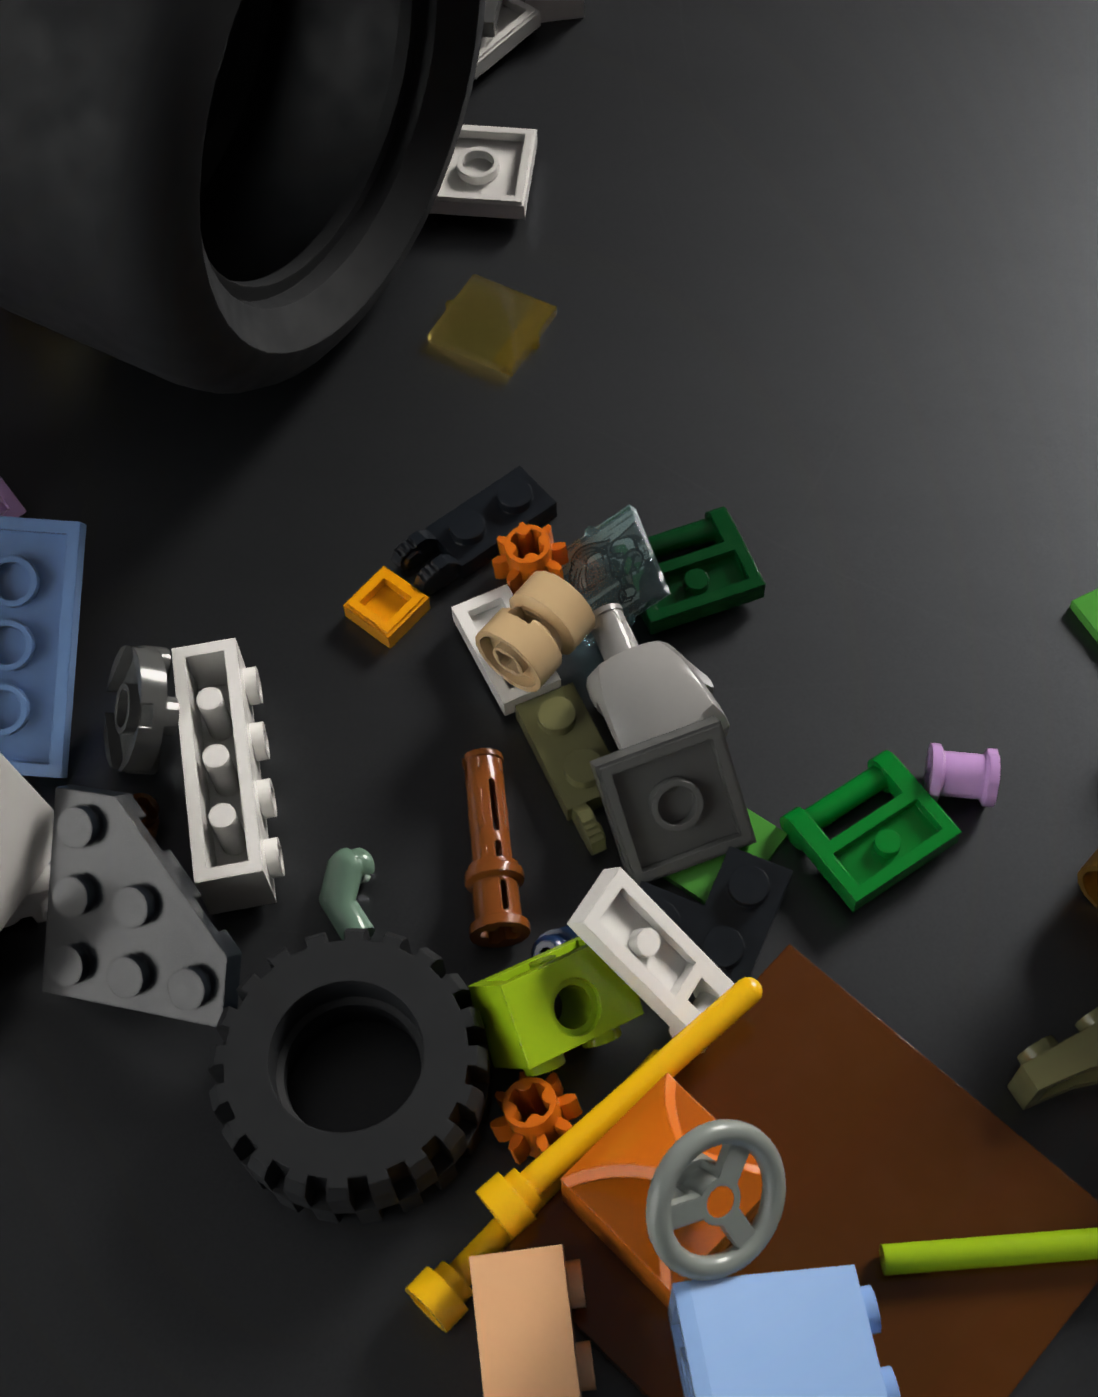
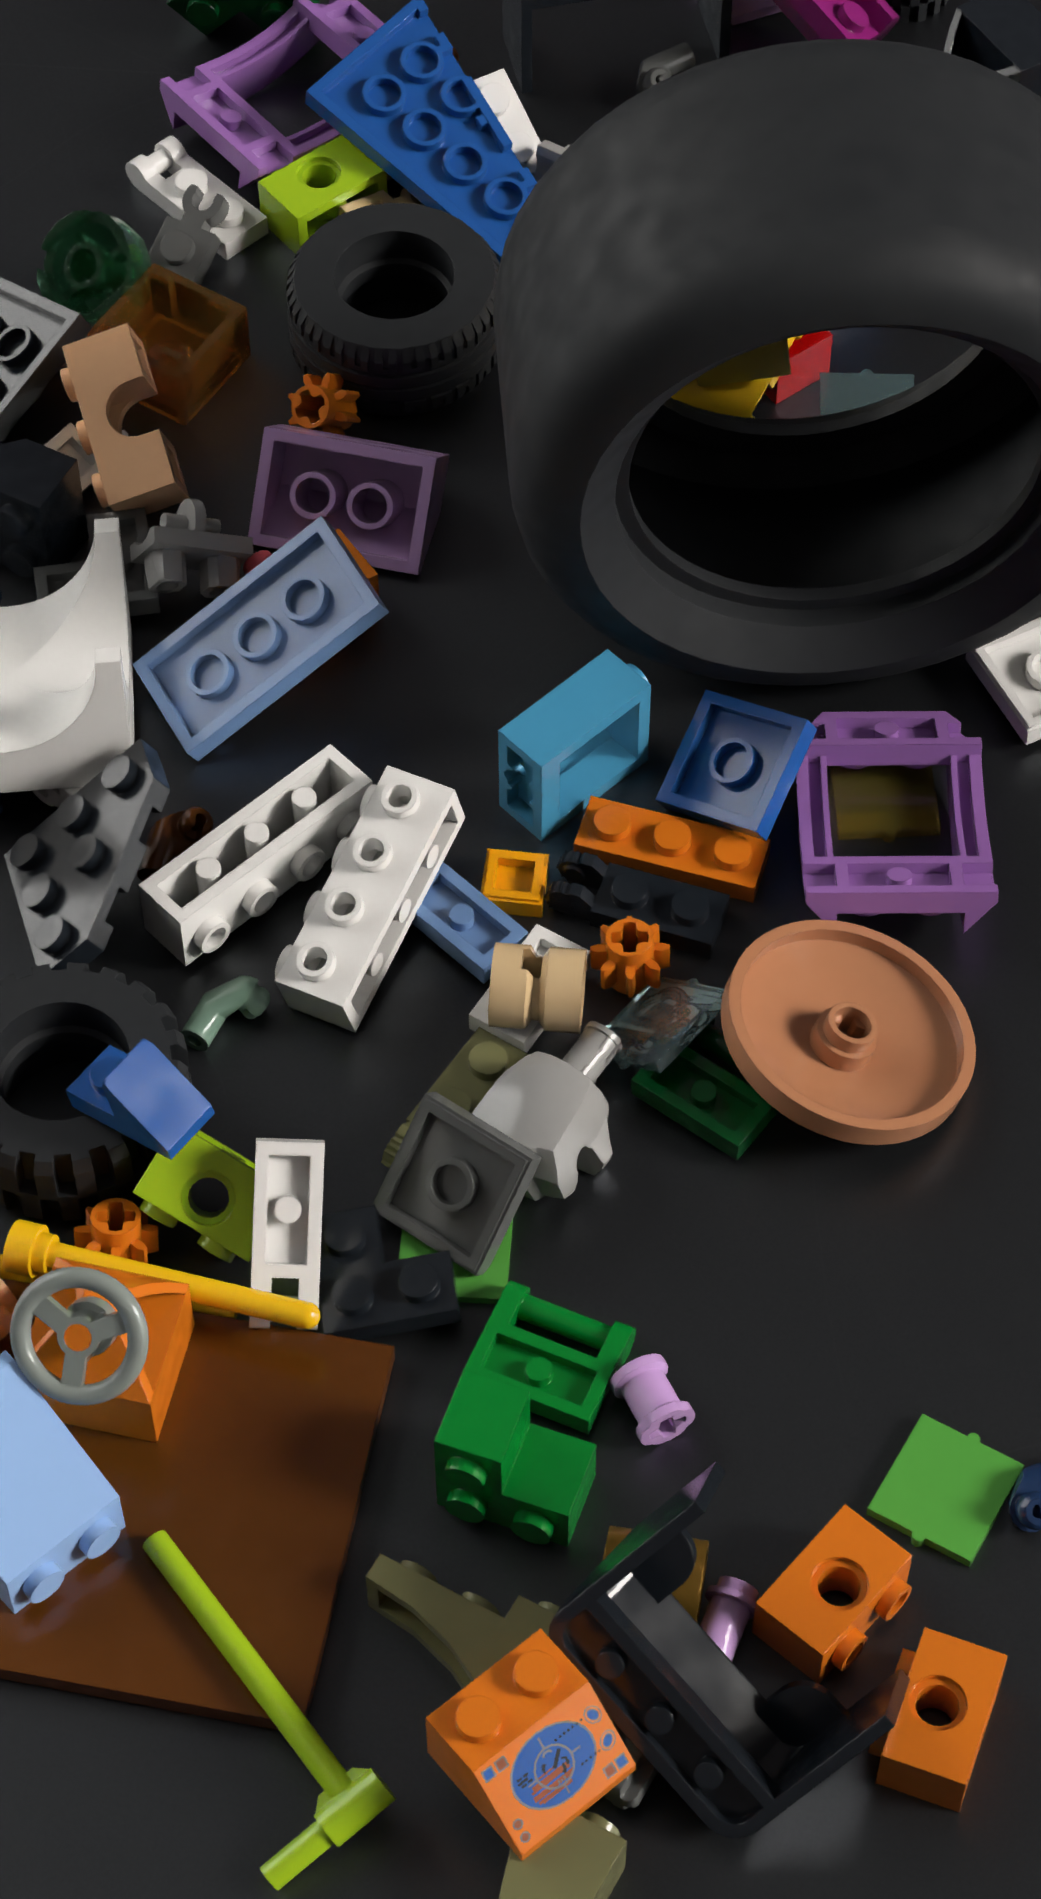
camera: 55 degrees right, 5 degrees down
dark grey plate [103,645,179,775] -> none
dark orange pin [462,748,531,948] -> none
none -> blue slope [66,1038,215,1160]
none -> white brick [275,765,466,1033]
none -> medium blue plate [412,862,529,984]
none -> green brick [434,1369,596,1547]
none -> dark azure window [498,649,651,842]
none -> orange plate [573,796,771,903]
none -> blue plate [655,690,817,841]
none -> nougat dish [721,920,976,1145]
none -> medium lavender wedge [796,711,999,934]

